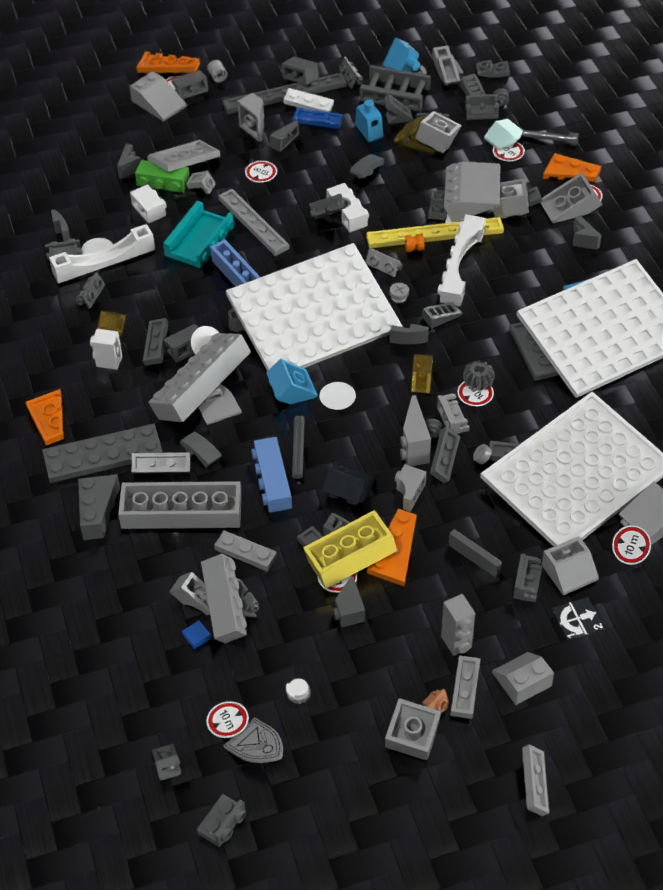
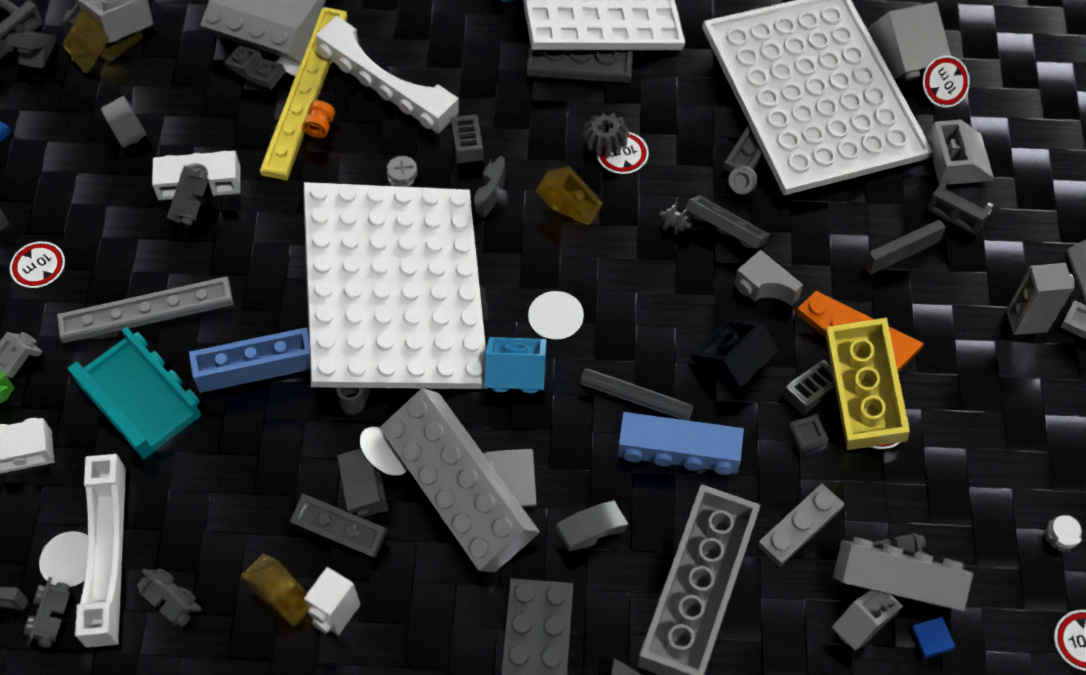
camera: 70 degrees left, 10 degrees up
light grey plate [132,452,190,473] -> none
dark grey slope [333,577,365,627] -> none
dark azure torso [355,100,383,142] -> none
light grey hinge [366,248,403,277] -> none
light grey slope [400,395,431,466] -> none
light grey hinge [437,394,470,434] -> none
black sticker [552,597,604,640] -> none

